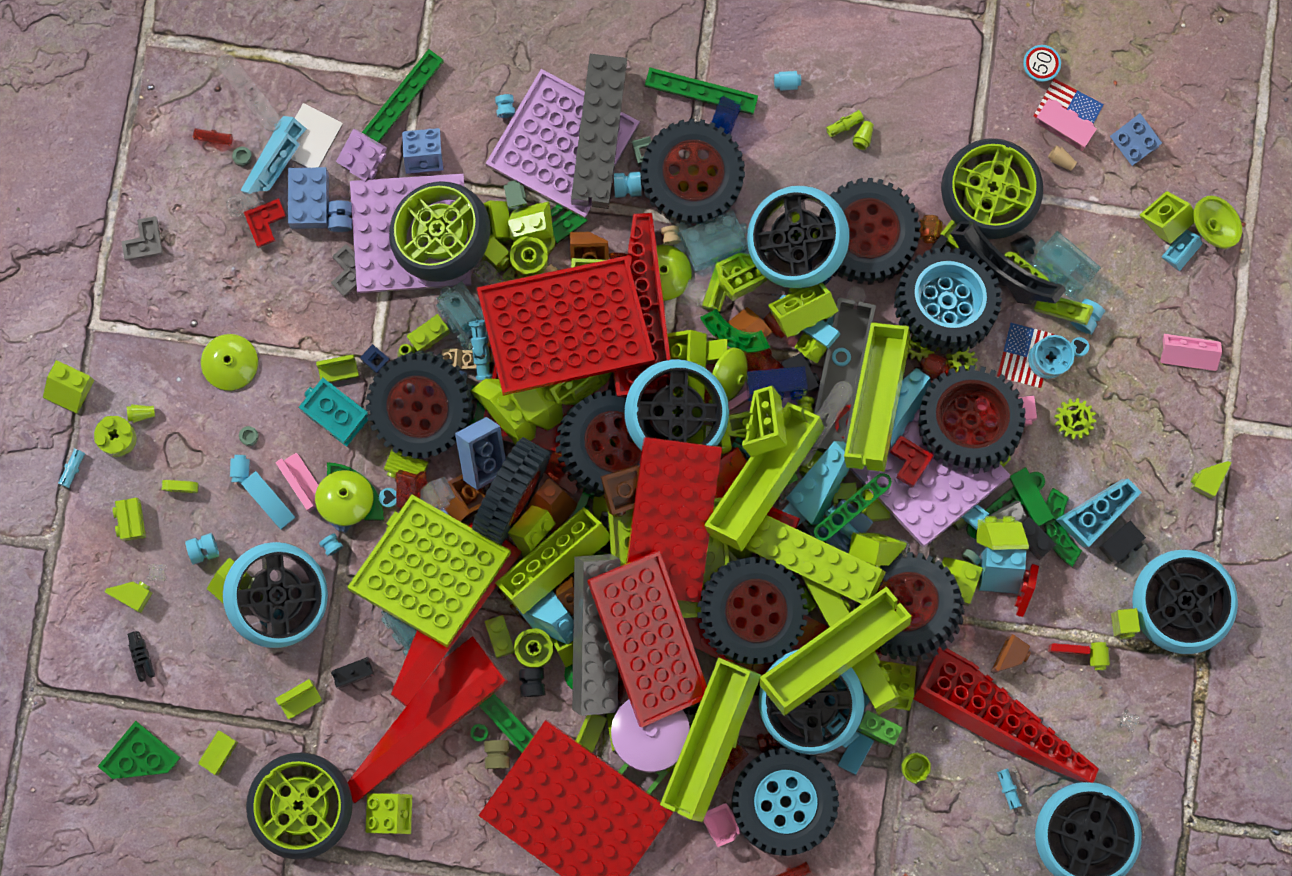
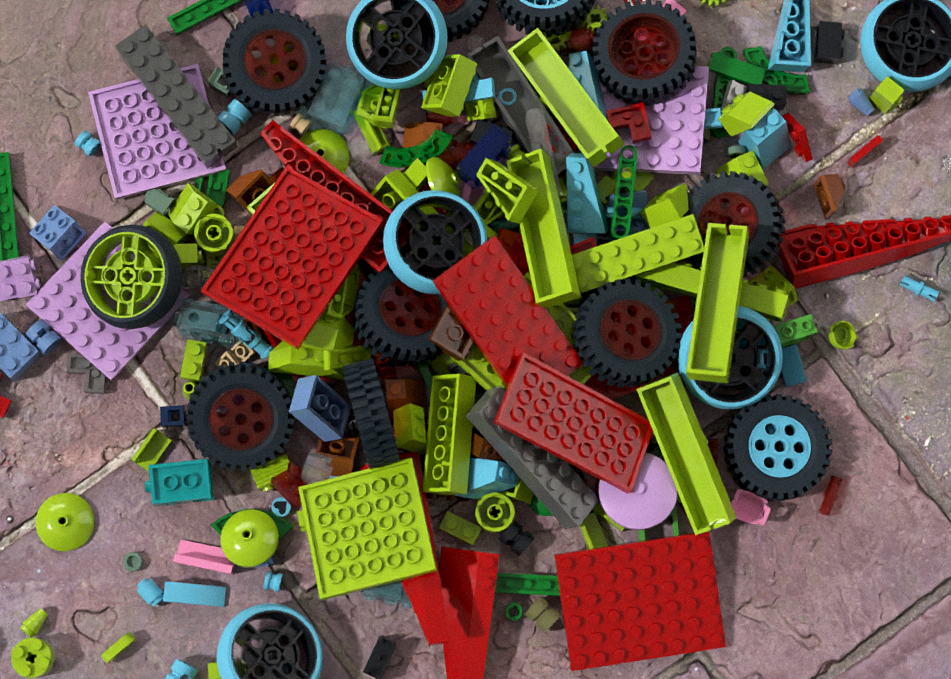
camera: 50 degrees left, 0 degrees up
clear red wheel [756,733,781,753] -> none
lime brick [1089,642,1110,670] -> none
none -> lime tile [323,345,371,370]
none -> medium blue cone [847,88,875,116]

